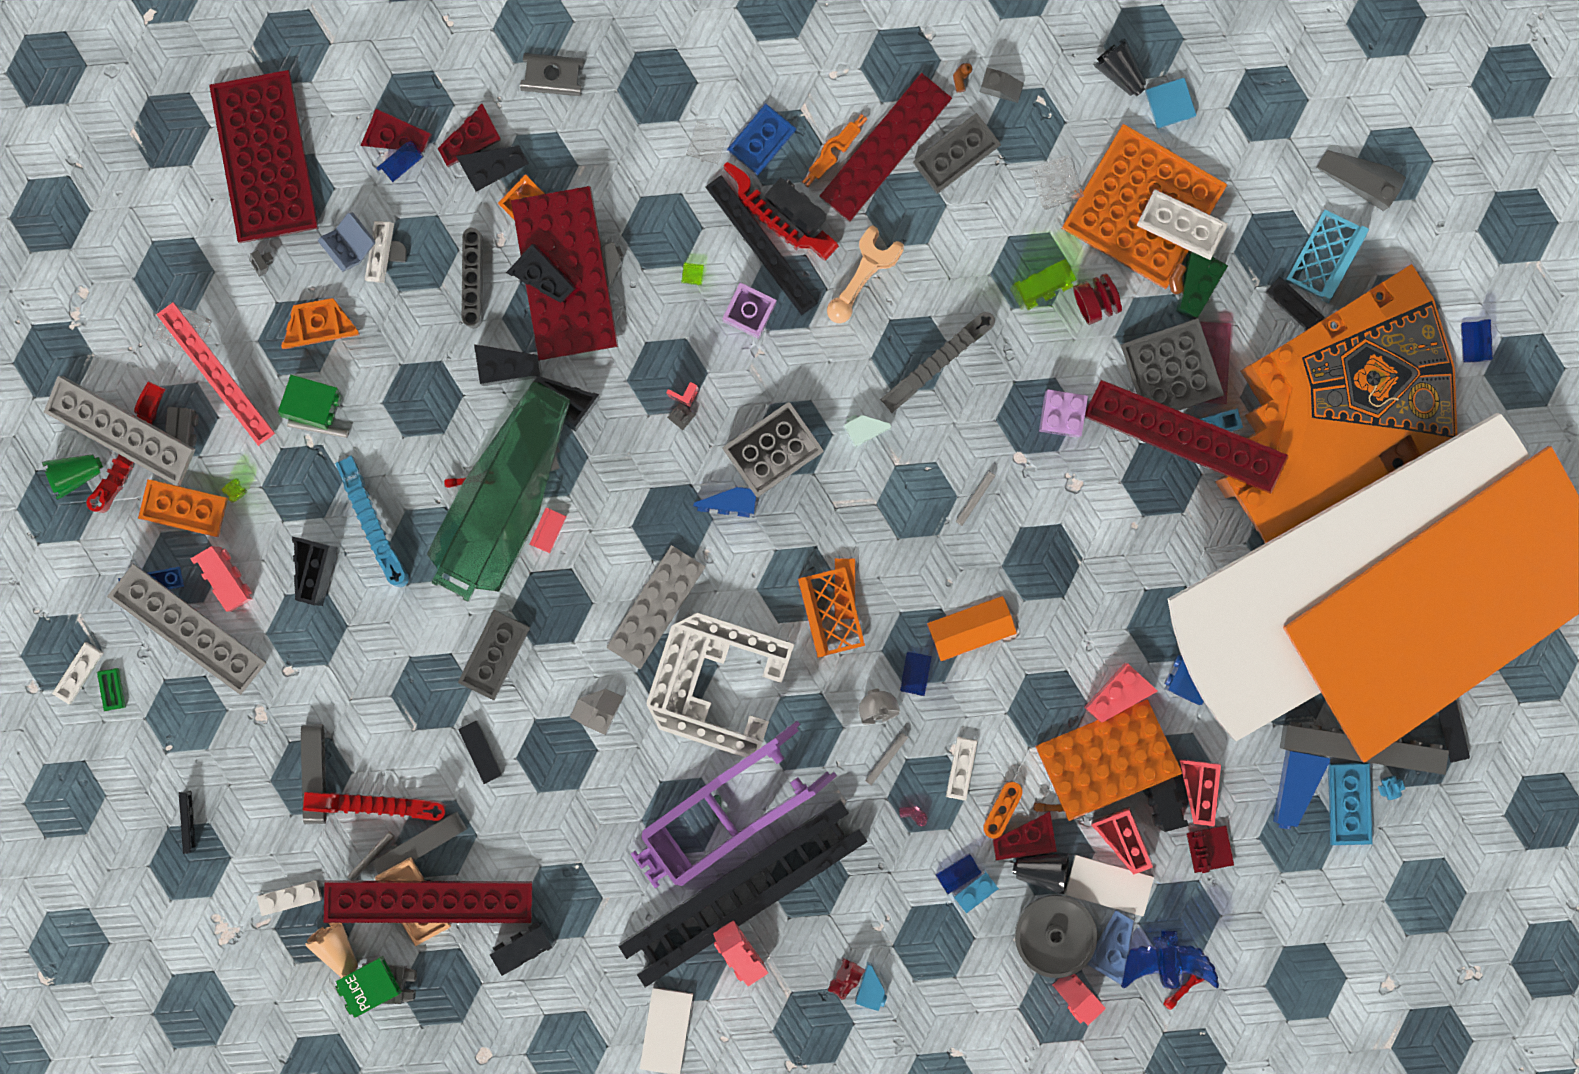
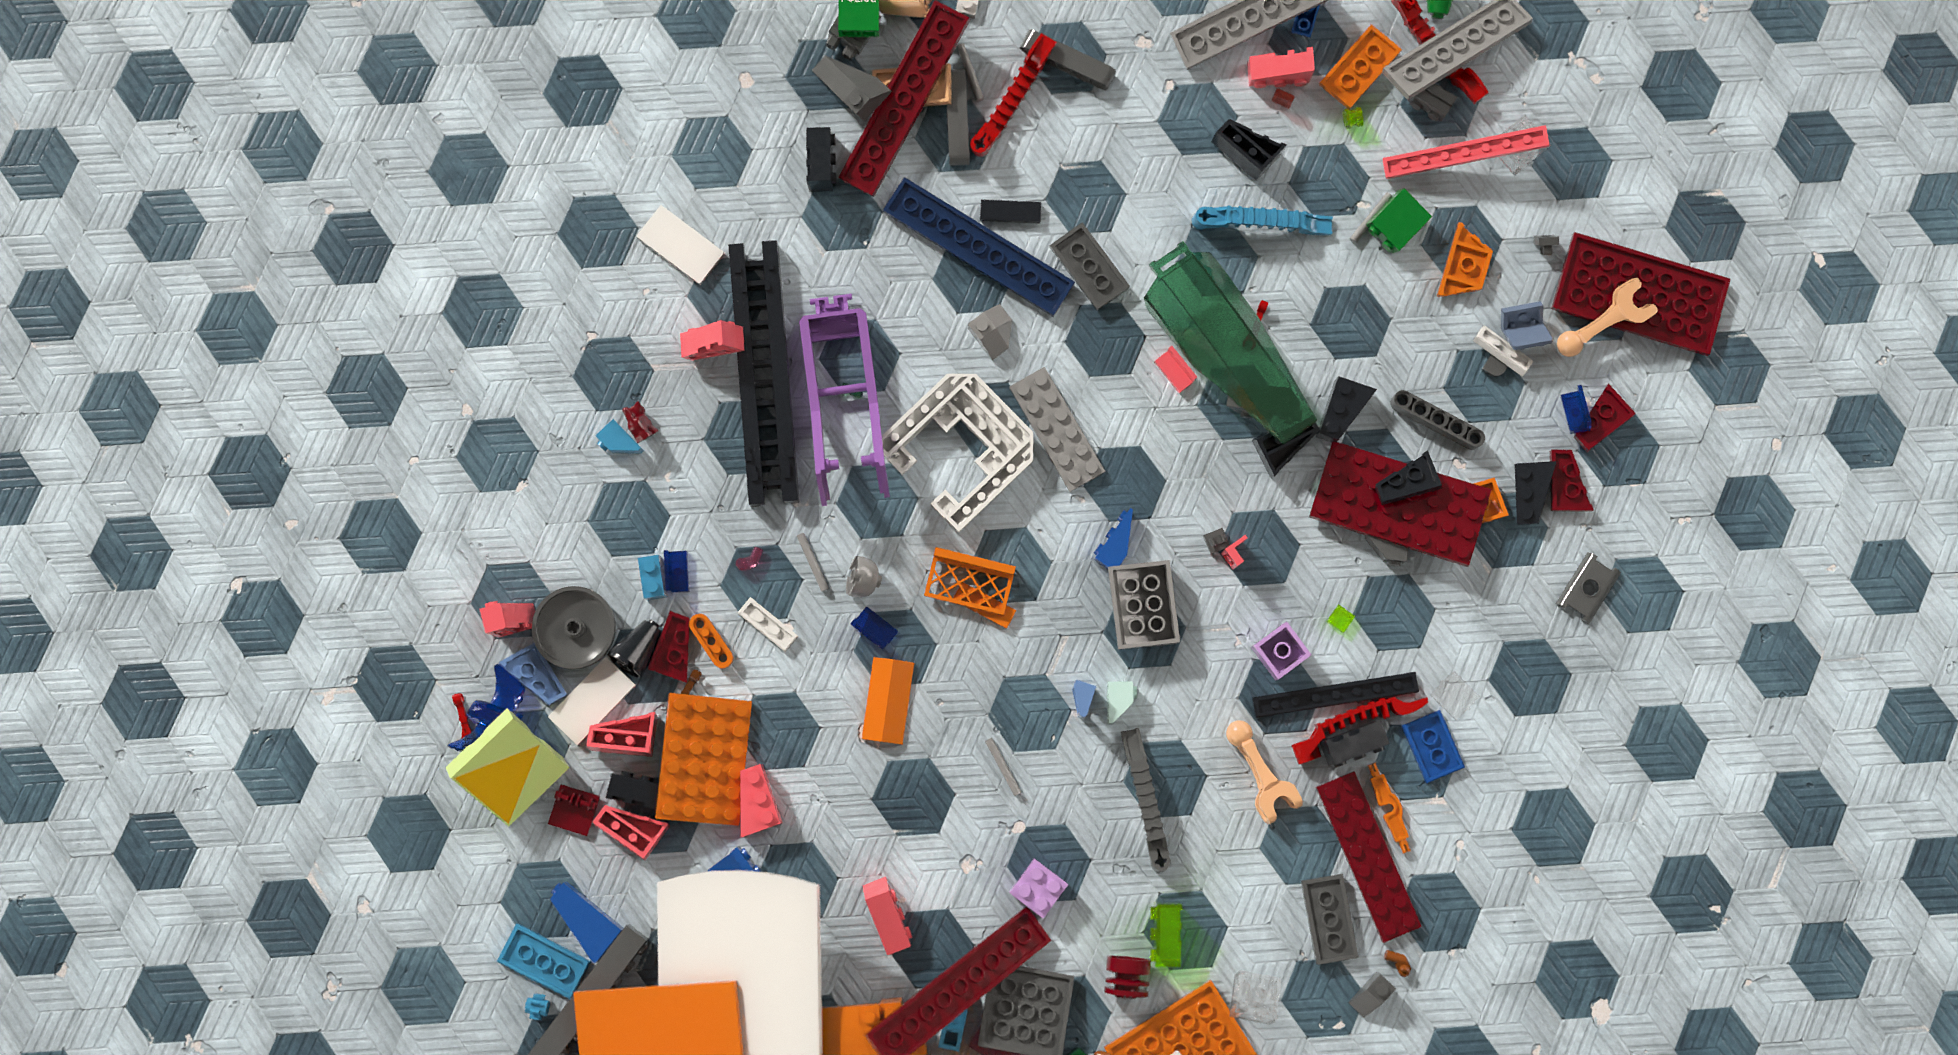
camera: 120 degrees right, 5 degrees down
none -> yellowish green tile [446,709,569,827]
none -> dark grey wedge [812,56,892,121]
none -> coral wedge [863,877,913,956]
none -> dark blue plate [883,177,1075,317]
none -> medium blue tile [1072,680,1096,718]
none -> clear red tile [1271,88,1295,109]
none -> light nougat piece [1557,278,1658,357]

